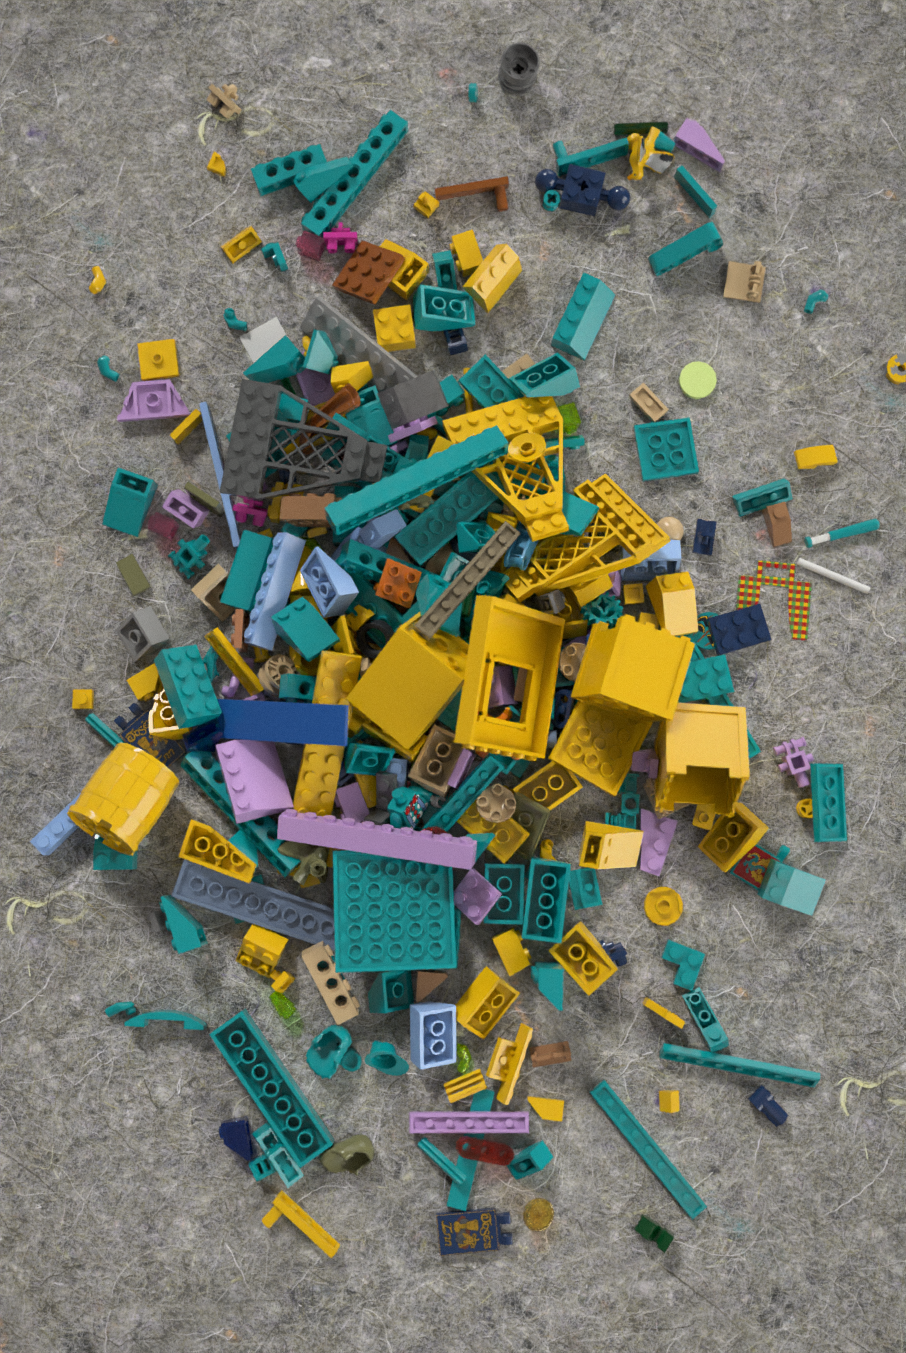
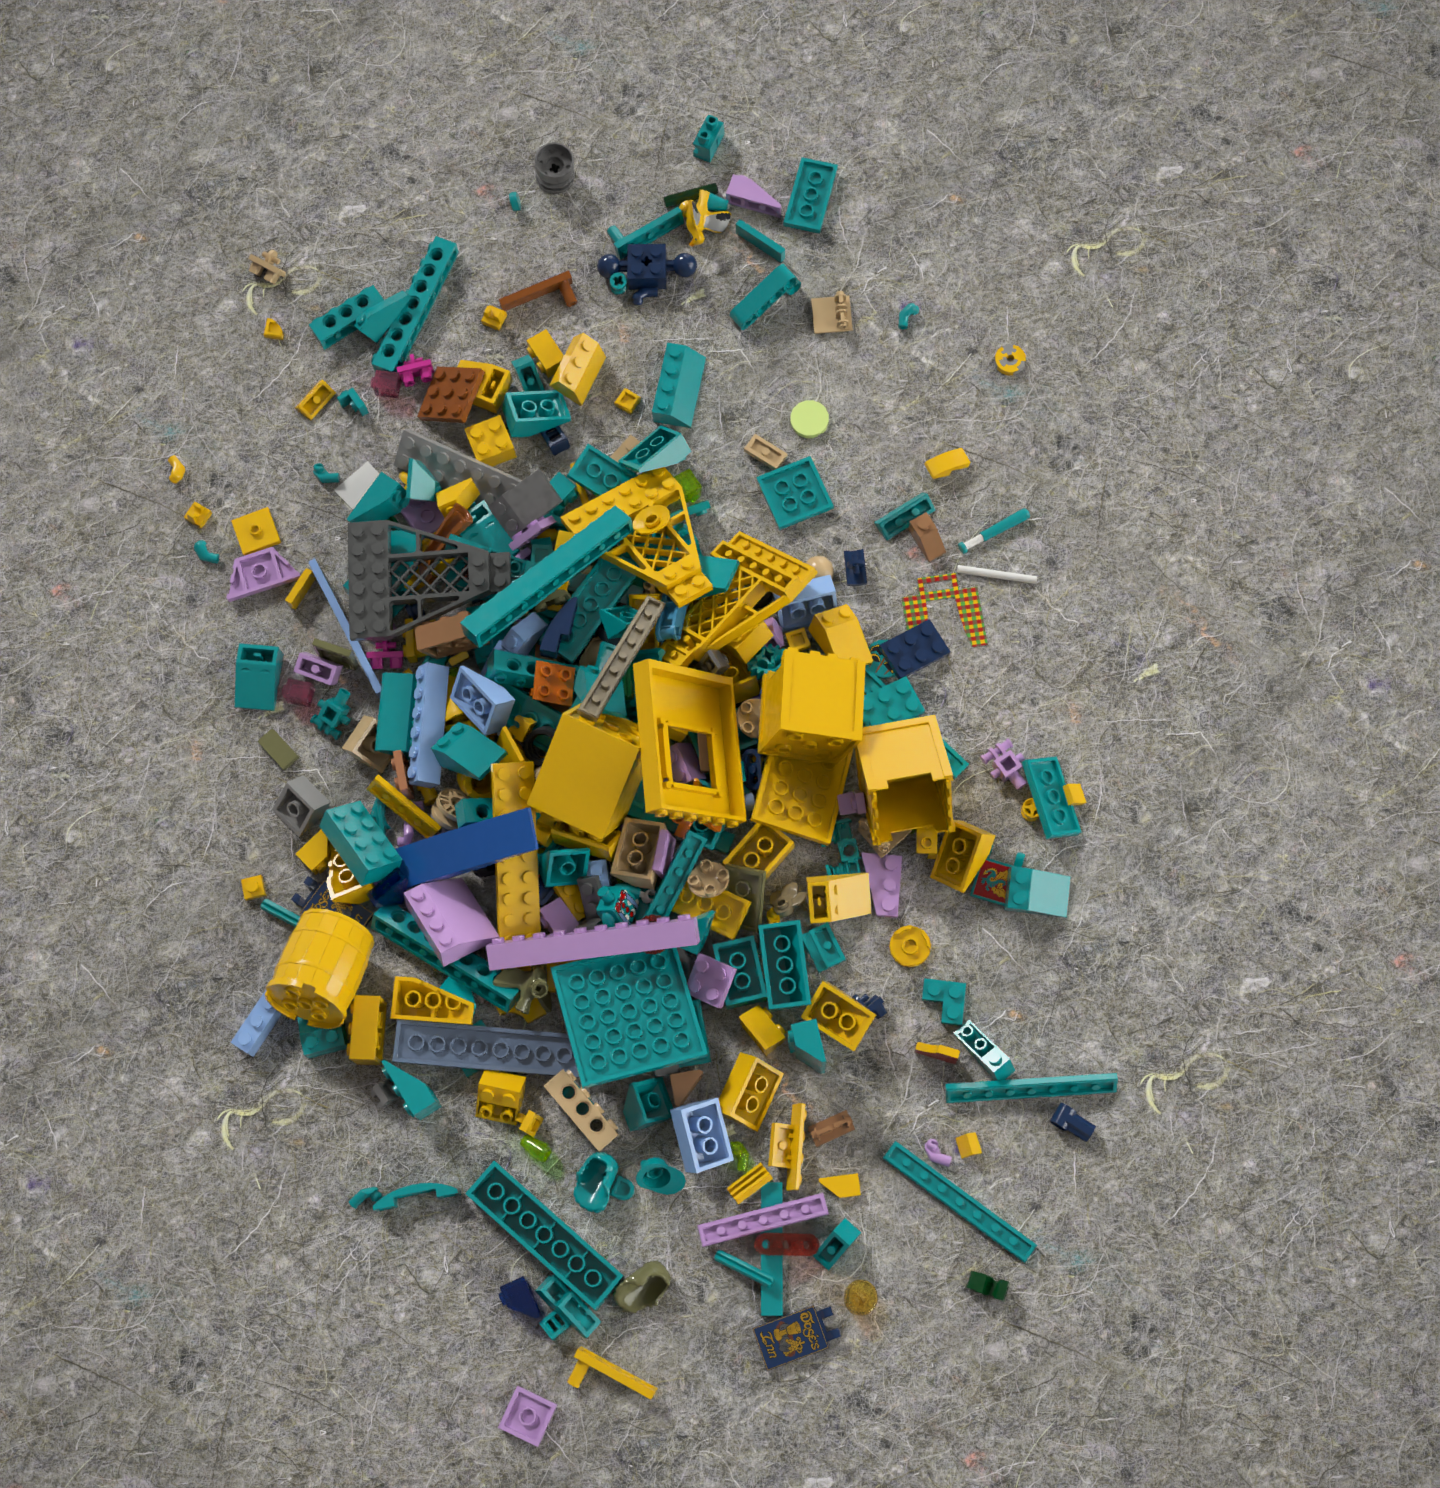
camera: 10 degrees left, 10 degrees down
none -> yellow tile [184,501,212,529]
none -> yellow brick [346,995,387,1065]
none -> lavender plate [498,1386,557,1447]
none -> dark blue slope [540,597,578,659]
none -> yellow tile [614,388,641,415]
none -> dark blue arm [632,287,658,305]
none -> teal hips [693,115,725,163]
none -> dark tan plate [770,882,808,917]
none -> teal plate [783,157,838,234]
none -> lavender arm [925,1139,952,1167]
none -> yellow tile [1063,784,1086,805]

